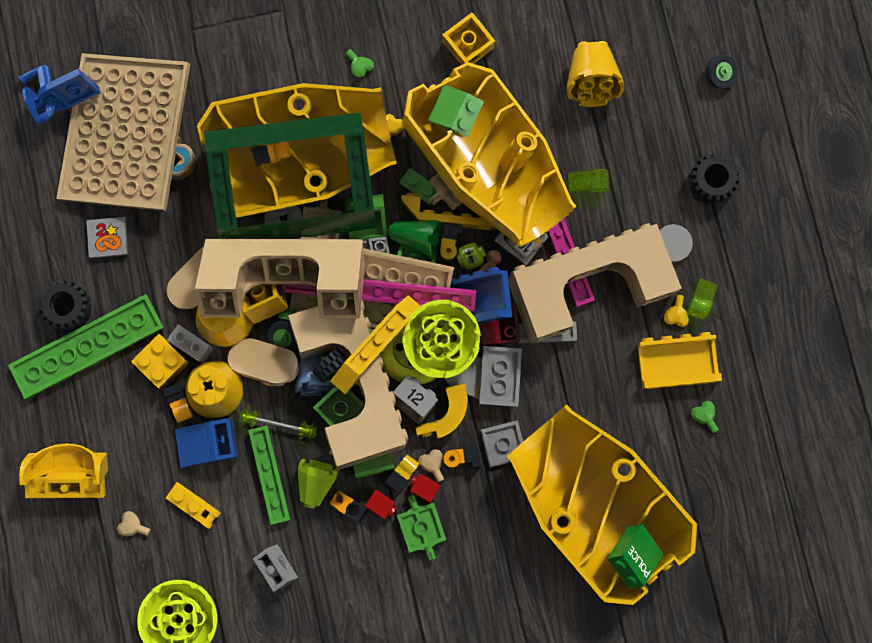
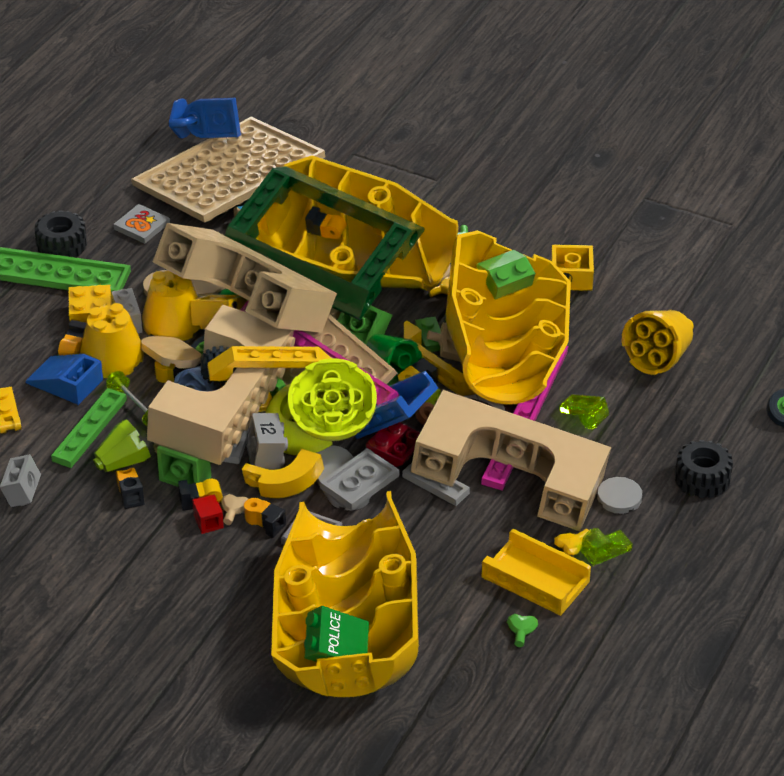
camera: 40 degrees right, 40 degrees down
red brick [365,490,397,519] -> none
bright green plate [397,495,446,561] -> none

